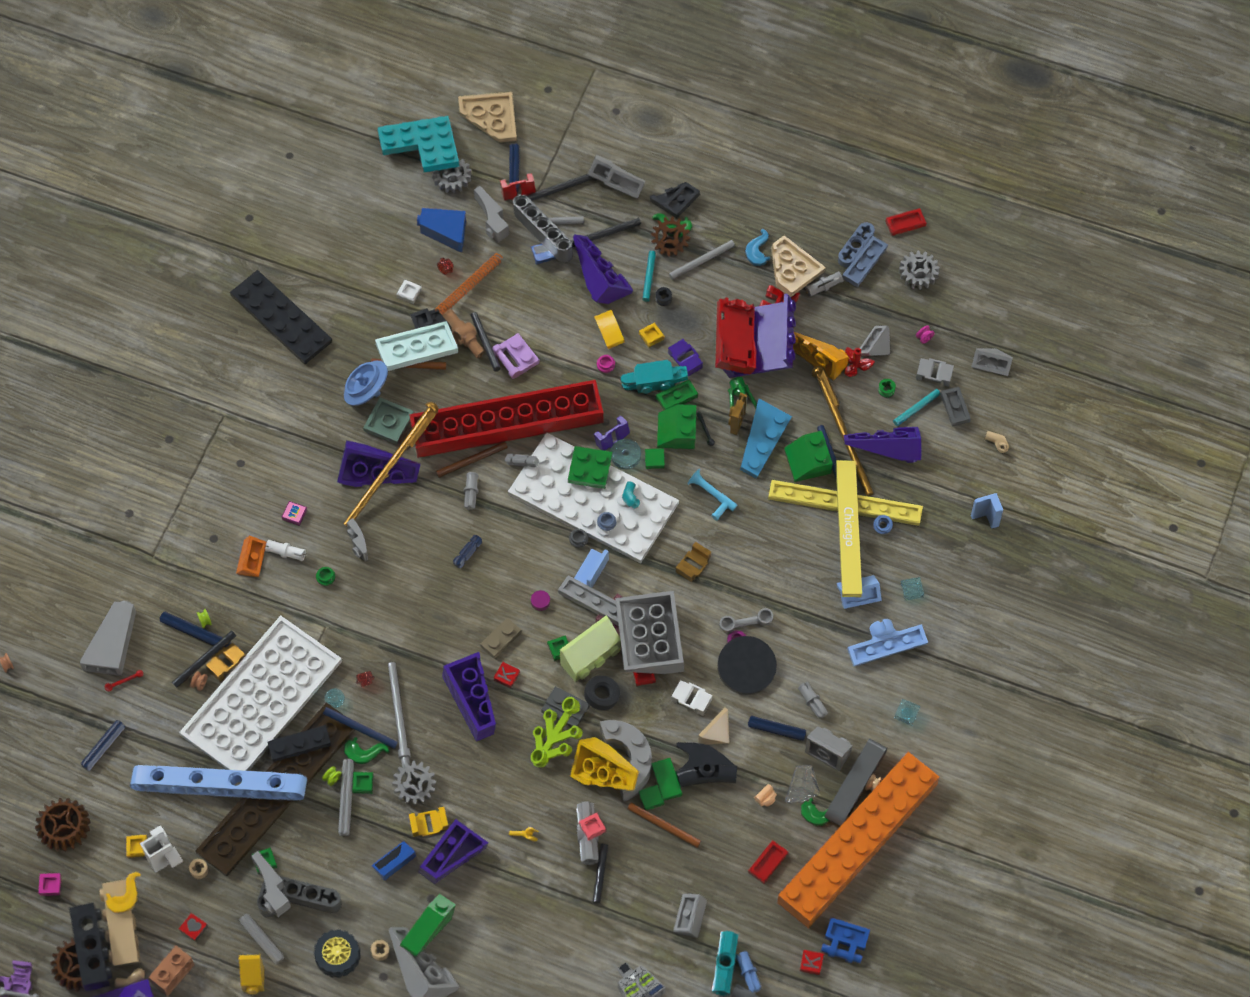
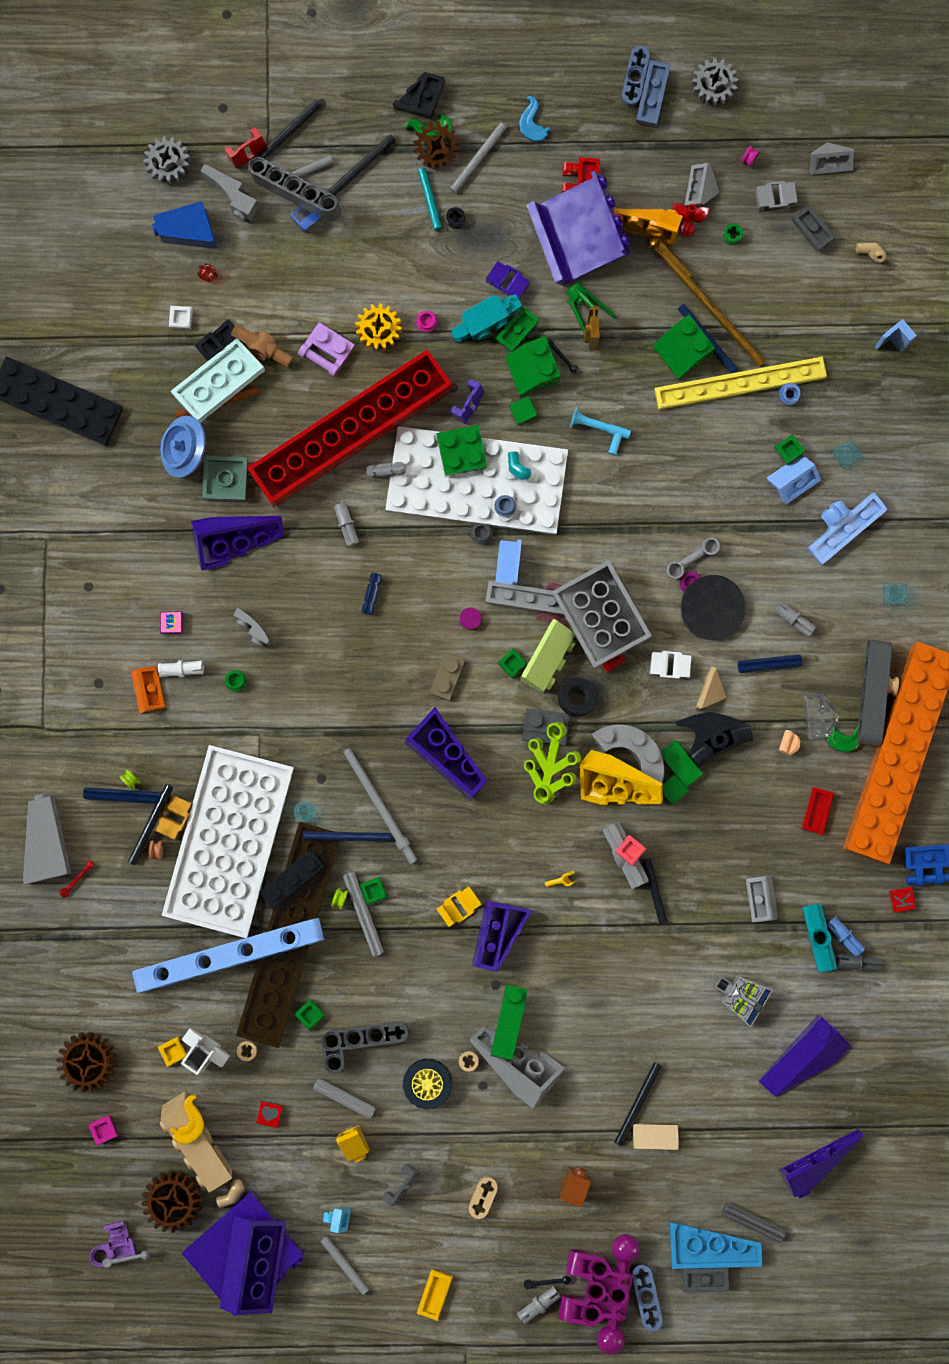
camera: 20 degrees left, 20 degrees up
black brick [69,902,113,992] -> none
dark blue axle [81,720,125,771] -> none
nougat brick [149,946,194,997] -> none
light grey slope [251,851,291,917] -> none
pearl gold bar [343,402,438,526] -> none
green piece [344,737,389,764] -> none
clear red plate [356,671,375,687] -> none
blue slope [372,841,416,881] -> none
teal plate [377,116,460,173] -> none
light grey gear [392,761,436,805] -> none
orange piece [435,253,503,315] -> none
reddish brown bar [436,441,508,478] -> none
tan plate [458,92,517,143] -> none
black bar [470,312,501,372] -> none
red tile [493,662,520,689] -> none
dark blue axle [509,144,519,192] -> none
dark purple wedge [573,234,633,304] -> none
light grey slope [588,155,645,199] -> none
yellow slope [594,310,625,349] -> none
clear light blue piece [611,439,641,469] -> none
dark orange bar [628,802,701,848] -> none
yellow tile [639,323,665,348] -> none
pearl gold piece [676,542,711,582] -> none
red piece [715,297,756,375] -> none
dark azure wing [740,399,792,479] -> none
tan plate [771,236,826,297] -> none
light grey pin [805,271,843,297] -> none
light grey slope [805,726,853,772] -> none
light yellow tile [836,460,862,597] -> none
dark purple wedge [844,427,921,463] -> none
red tile [885,208,926,236] -> none
teal bar [893,389,941,426] -> none
none -> yellow gear [355,303,402,351]
none -> green plate [774,434,805,465]

